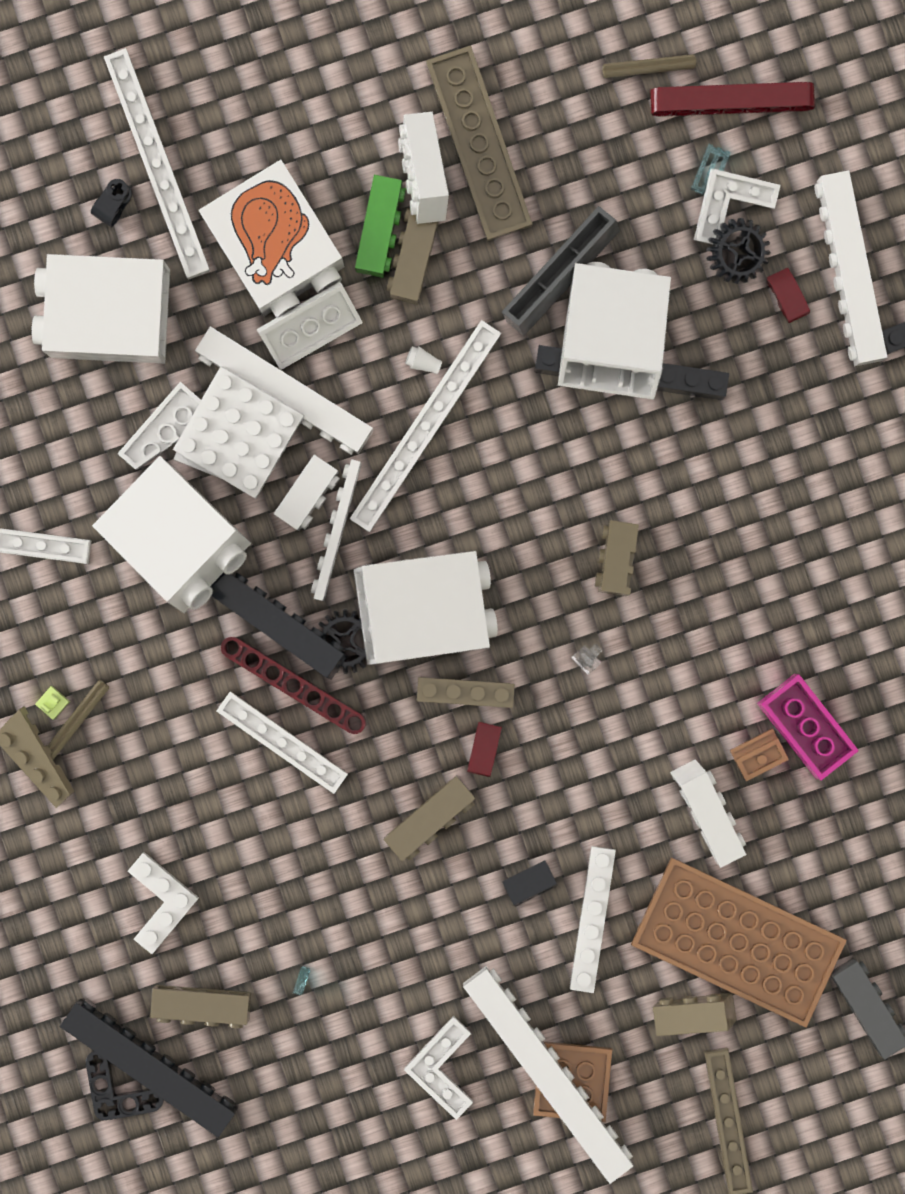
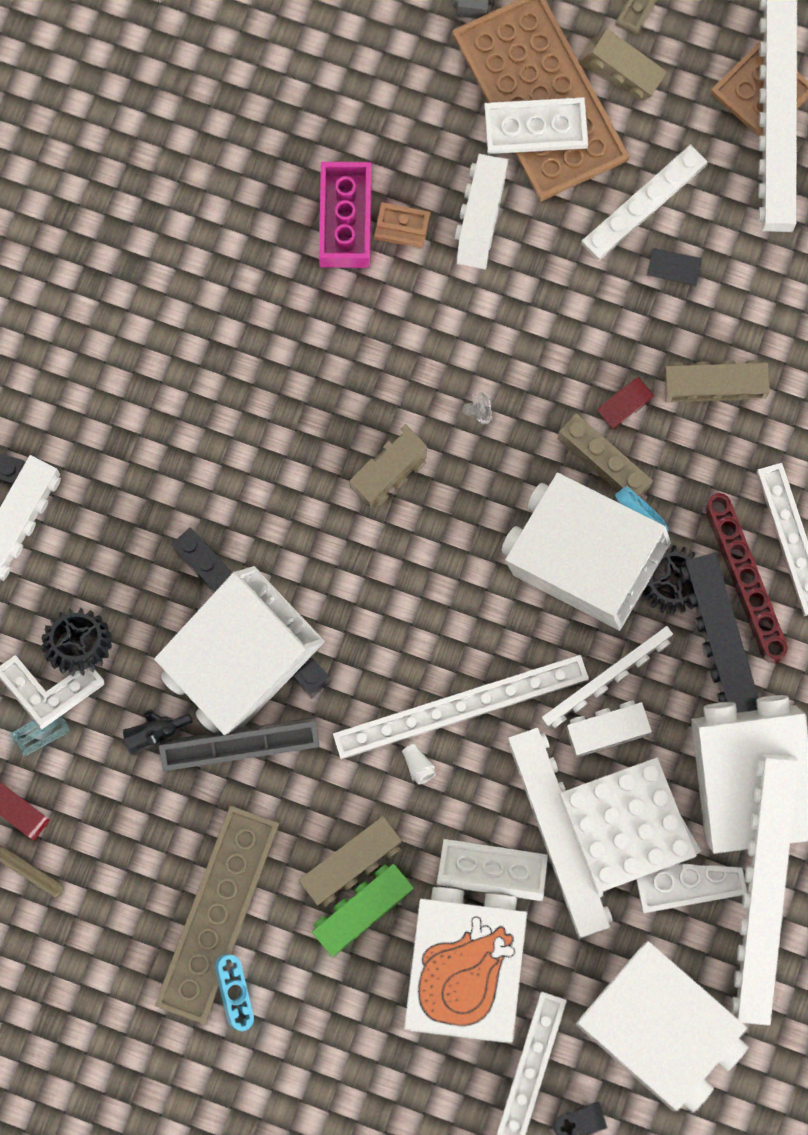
camera: 140 degrees left, 10 degrees down
white brick [398,112,449,224] -> none
dark red slope [767,267,810,323] -> none
none -> black piece [123,709,193,755]
none -> medium azure beam [215,954,254,1031]
none -> white plate [485,98,588,154]
none -> medium azure beam [615,486,669,532]
none -> white brick [731,753,799,1025]

